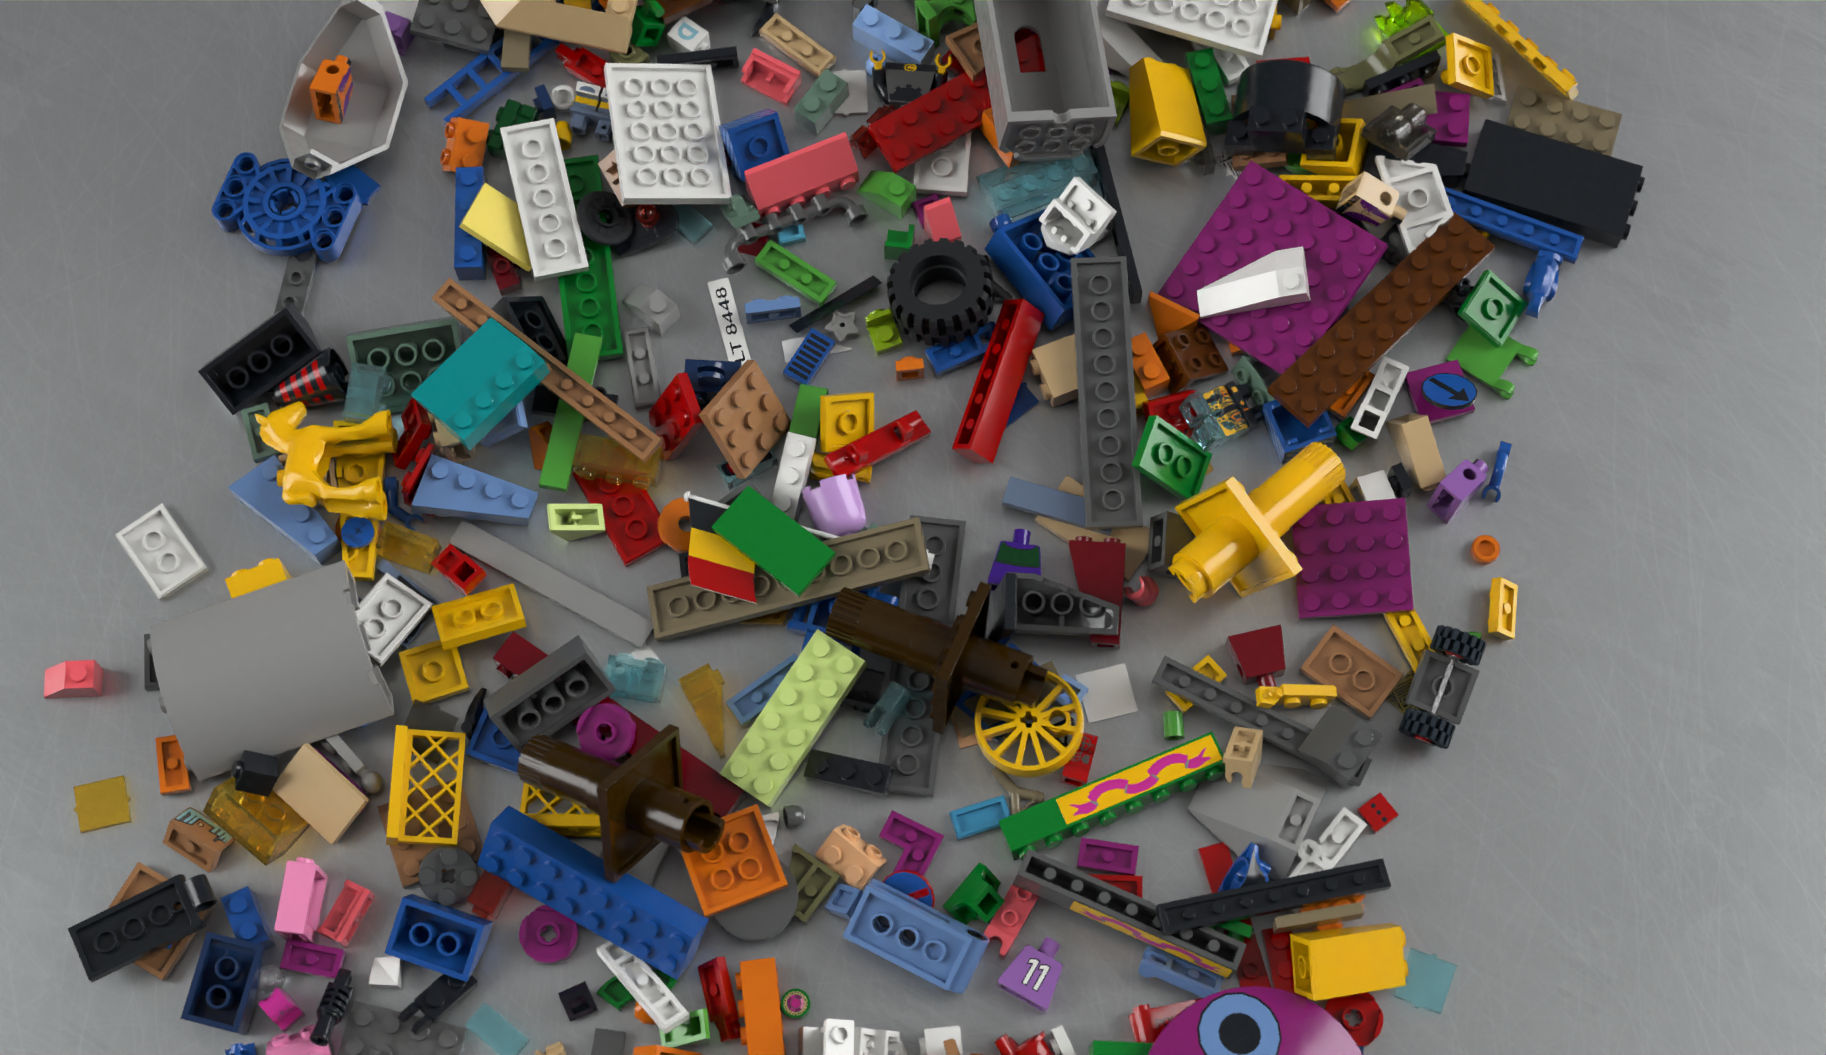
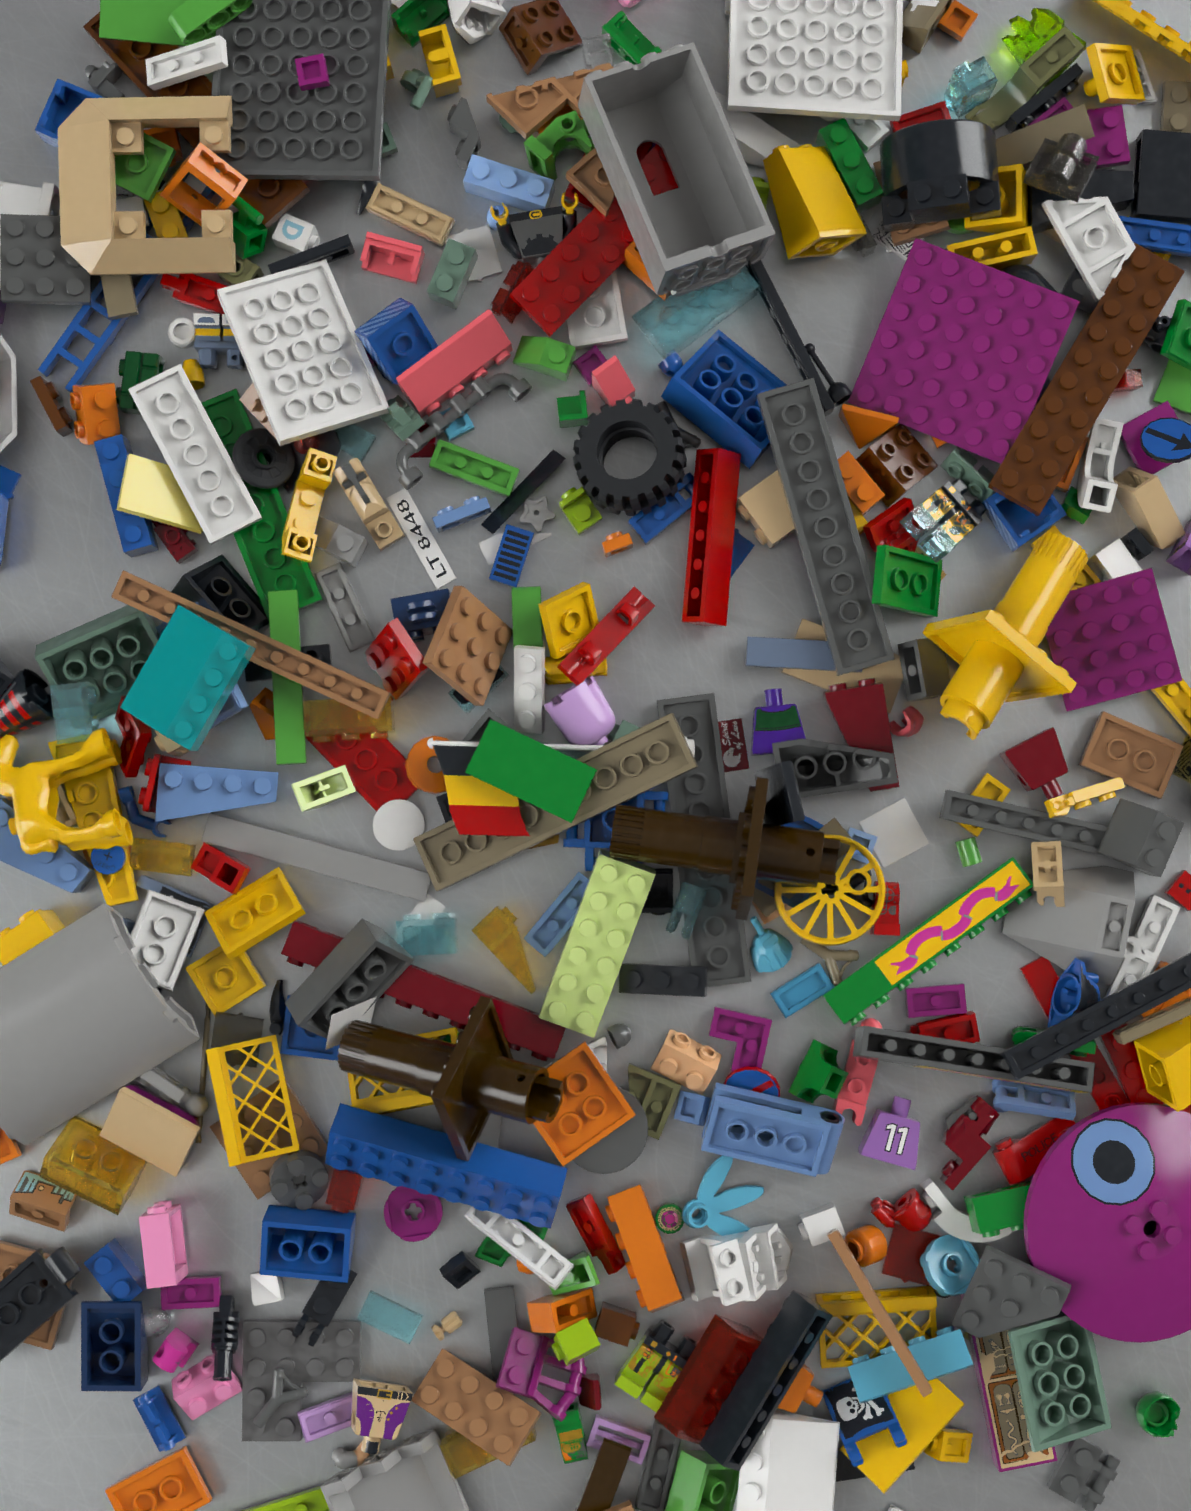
camera: 10 degrees left, 15 degrees up
black brick [231,750,279,797] -> none
coral hinge [317,879,376,948] -> none
dark blue plate [532,84,557,119] -> none
magenta plate [576,703,636,760] -> none
white piece [1038,177,1117,255] -> none
white wedge [1197,246,1311,319] -> none
tan torso [1335,171,1407,227] -> none
none -> reddish brown plate [30,376,73,437]
none -> dark tan piece [195,1003,210,1143]
none -> yellow slope [282,447,337,563]
none -> white sticker [325,997,376,1050]
none -> tan plate [333,458,405,551]
none -> white sticker [373,799,425,851]
none -> medium azure plant [682,1155,764,1236]
none -> dark red sticker [718,718,749,772]
none -> medium azure piece [750,916,793,973]
none -> black hinge [805,343,852,407]
none -> dark red plate [939,1095,1000,1191]
none -> clear light blue brick [944,56,998,118]
none -> clear red piece [1113,369,1143,393]

